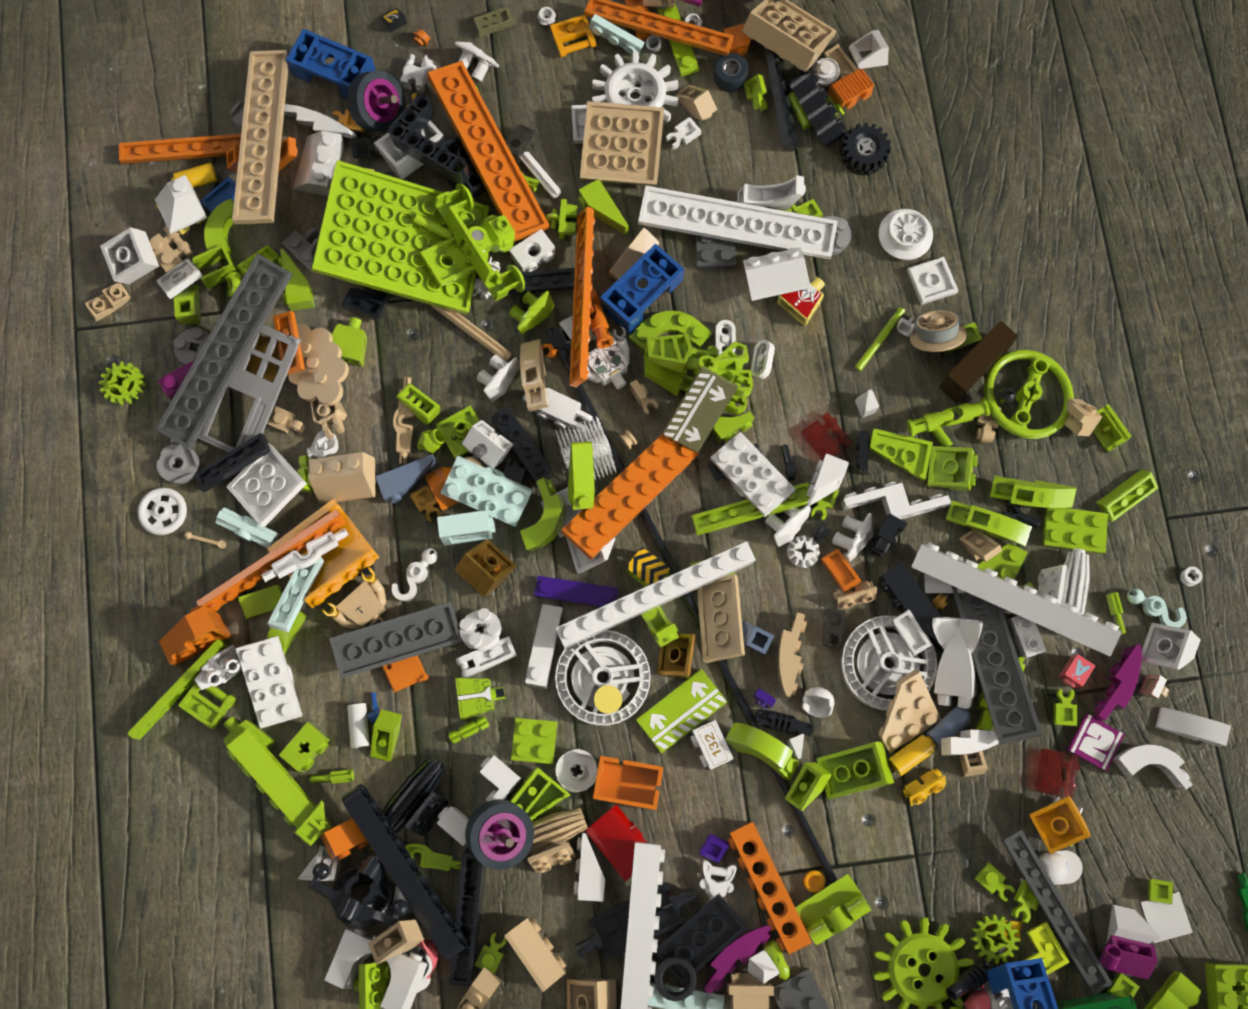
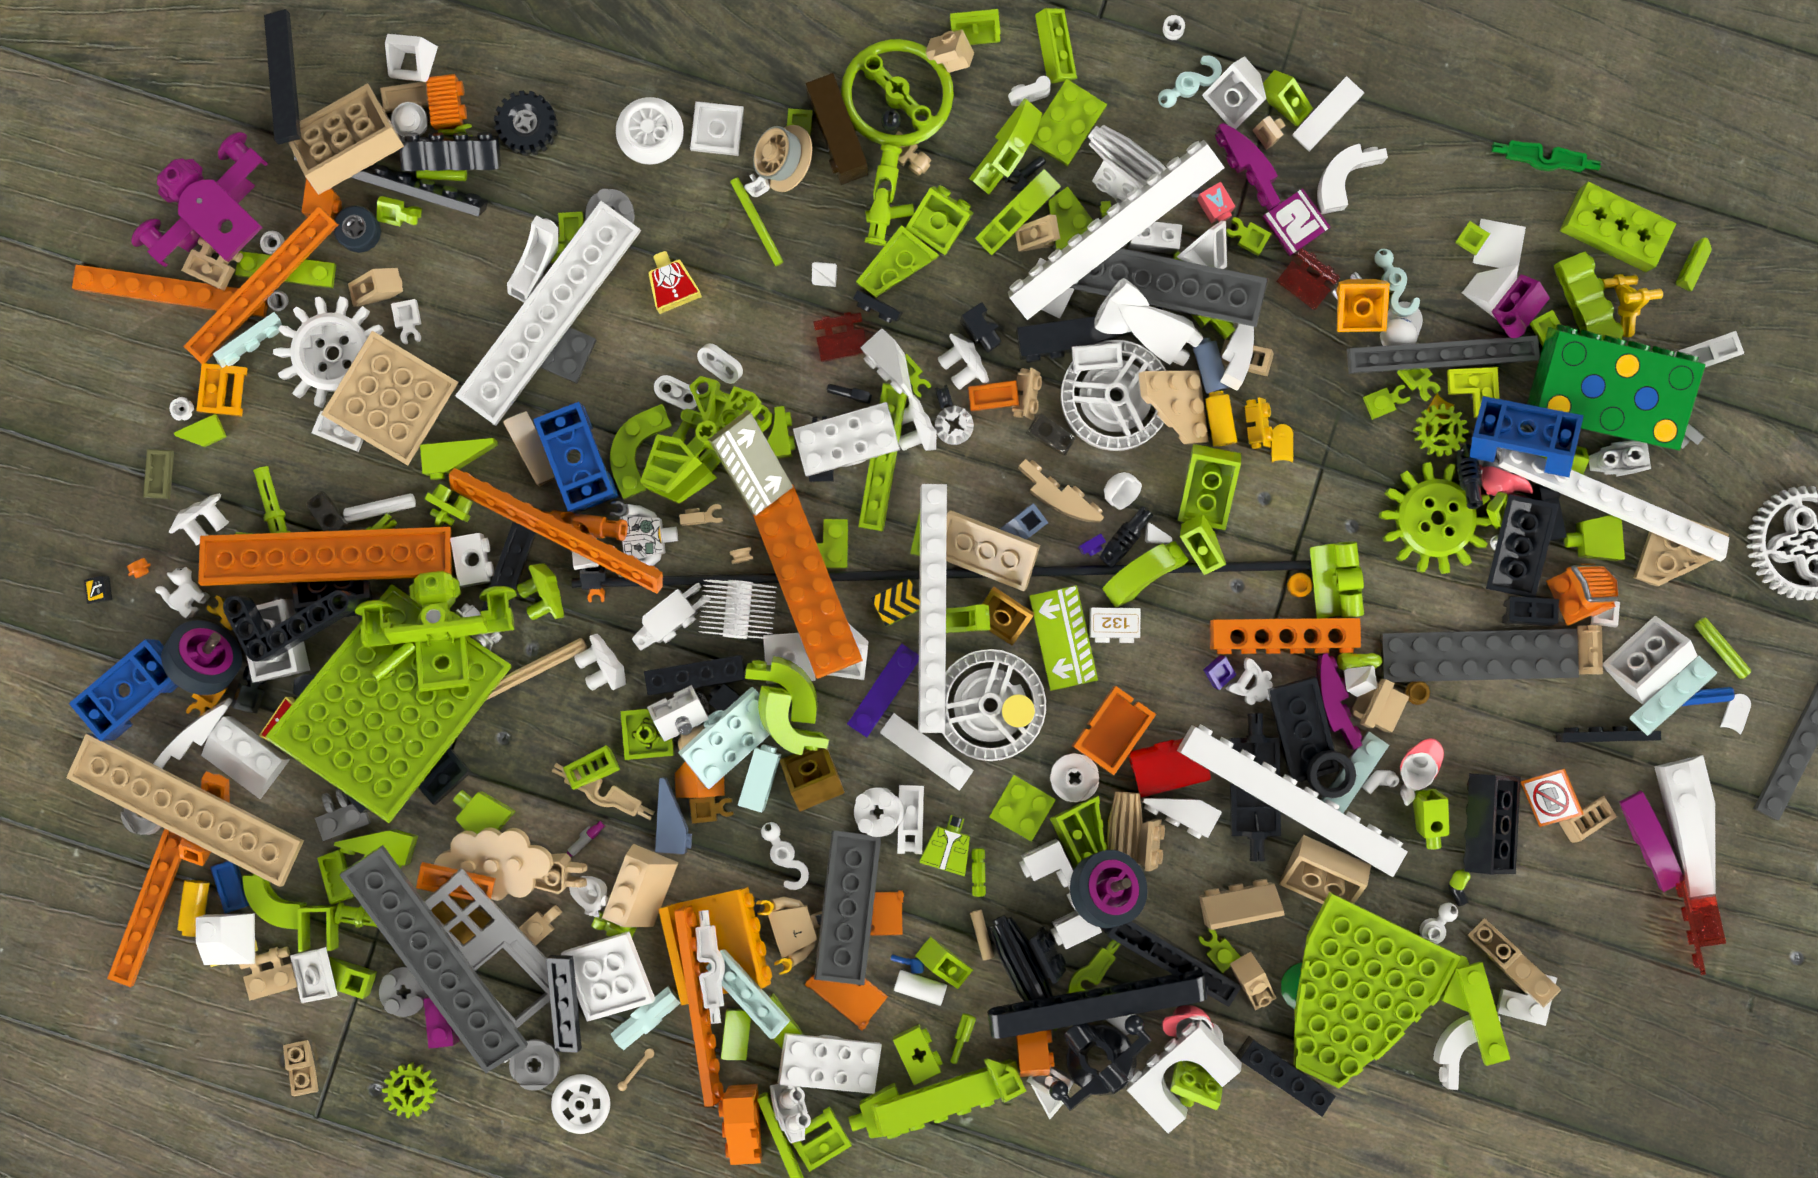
camera: 65 degrees left, 10 degrees up
white brick [100,227,159,284] -> none
tan slope [368,920,424,964] -> none
lime rock [417,429,445,453] -> none
tan slope [520,339,549,411] -> none
lime slope [567,441,595,510] -> none
white slope [743,247,811,301] -> none
white bracket [841,482,951,520] -> none
pearl gold plate [931,593,948,612] -> none
lime axle [1105,592,1126,635] -> none
none -> lime tile [174,414,227,447]
none -> lime pin [253,466,291,533]
none -> piece [567,820,605,857]
none -> arch [758,686,829,755]
none -> orange door [804,974,888,1031]
none -> lime plate [817,519,848,568]
none -> tan piece [970,909,994,960]
none -> white plate [1008,76,1050,106]
none -> white slope [1177,221,1227,269]
none -> lime slope [1263,70,1313,126]
none -> yellow piece [1271,424,1293,463]
none -> light aqua piece [1374,249,1420,317]

